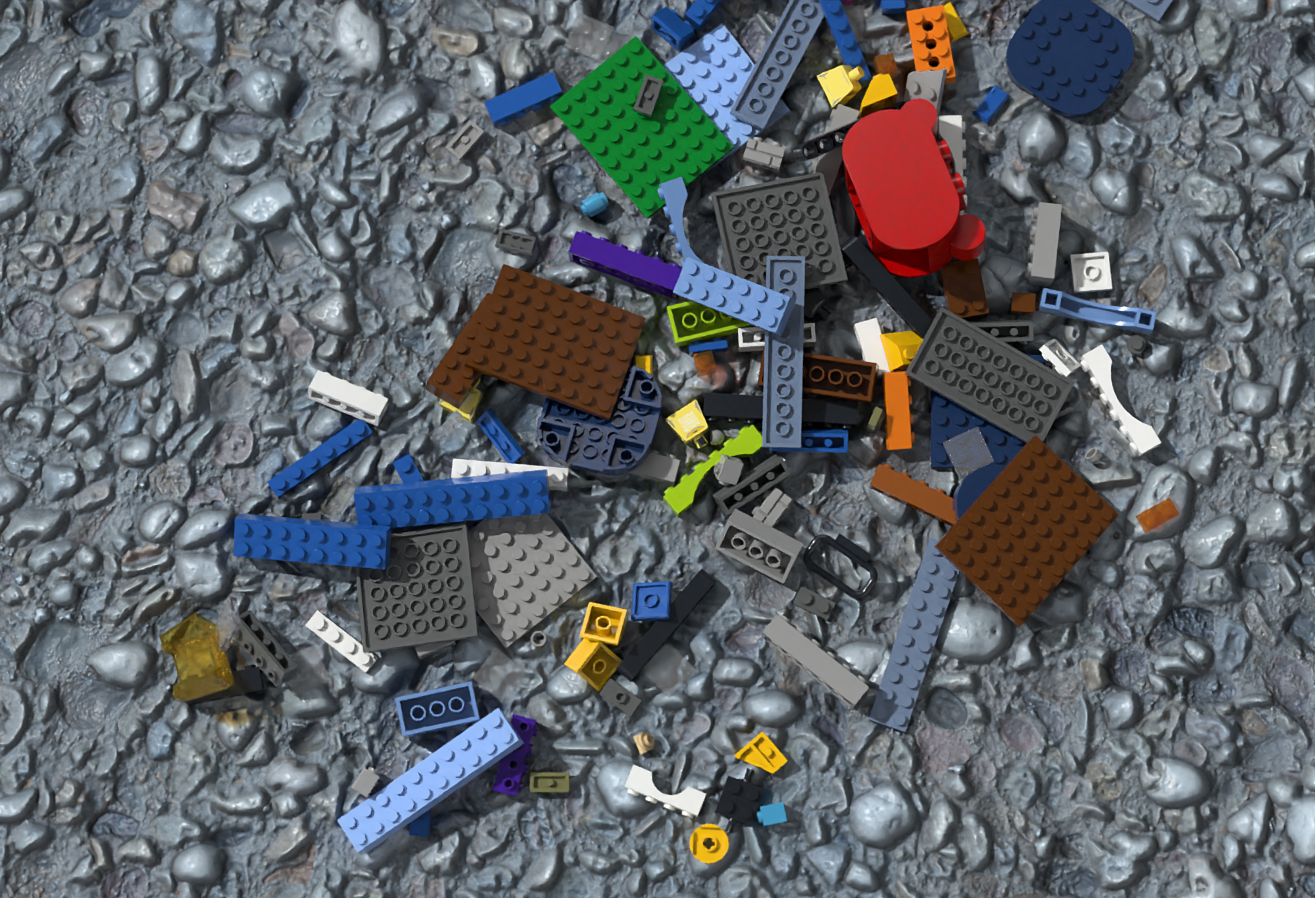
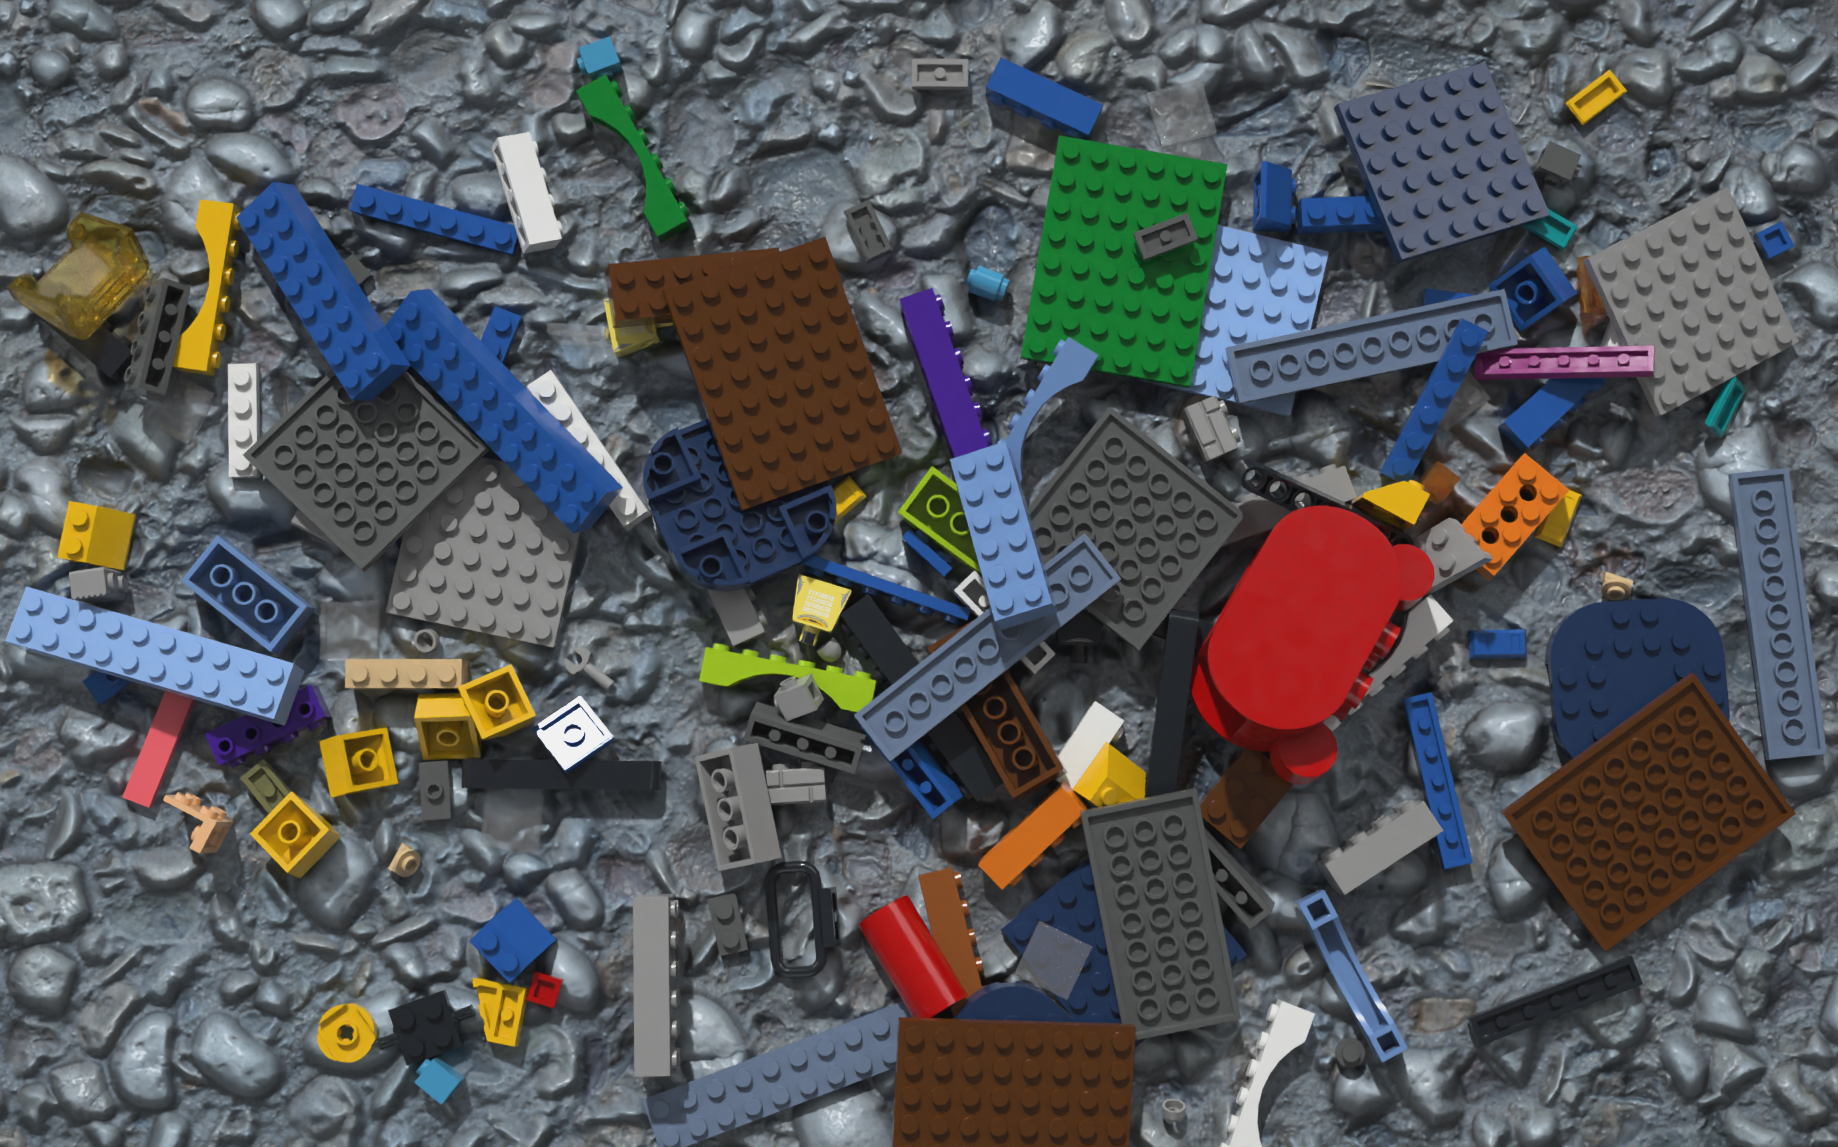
camera: 50 degrees right, 5 degrees up
clear tile [216,596,241,652] -> none
blue plate [476,408,525,464] -> none
white arch [625,765,706,818] -> none
clear orange brick [693,350,716,377] -> none
light yellow torso [817,65,865,107] -> none
olive plate [866,407,884,434] -> none
reddish brown brick [1010,292,1039,316] -> none
white plate [1039,338,1081,377] -> none
white plate [1069,252,1112,293] -> none
none -> yellow slope [57,501,137,571]
none -> coral tile [122,691,195,808]
none -> light nougat bracket [163,792,234,853]
none -> yellow arch [172,199,242,376]
none -> yellow slope [250,791,341,879]
none -> yellow slope [319,727,399,798]
none -> tan brick [345,659,468,690]
none -> blue slope [469,898,557,983]
none -> red plate [526,971,564,1008]
none -> light grey bar [564,647,614,691]
none -> green arch [576,74,691,243]
none -> dark azure brick [577,36,623,81]
none -> blue plate [803,556,971,626]
none -> red brick [858,895,968,1018]
none -> blue plate [1402,692,1473,869]
none -> black plate [1467,956,1643,1046]
none -> reddish brown plate [1501,673,1796,952]
none -> tan plate [1601,571,1633,601]

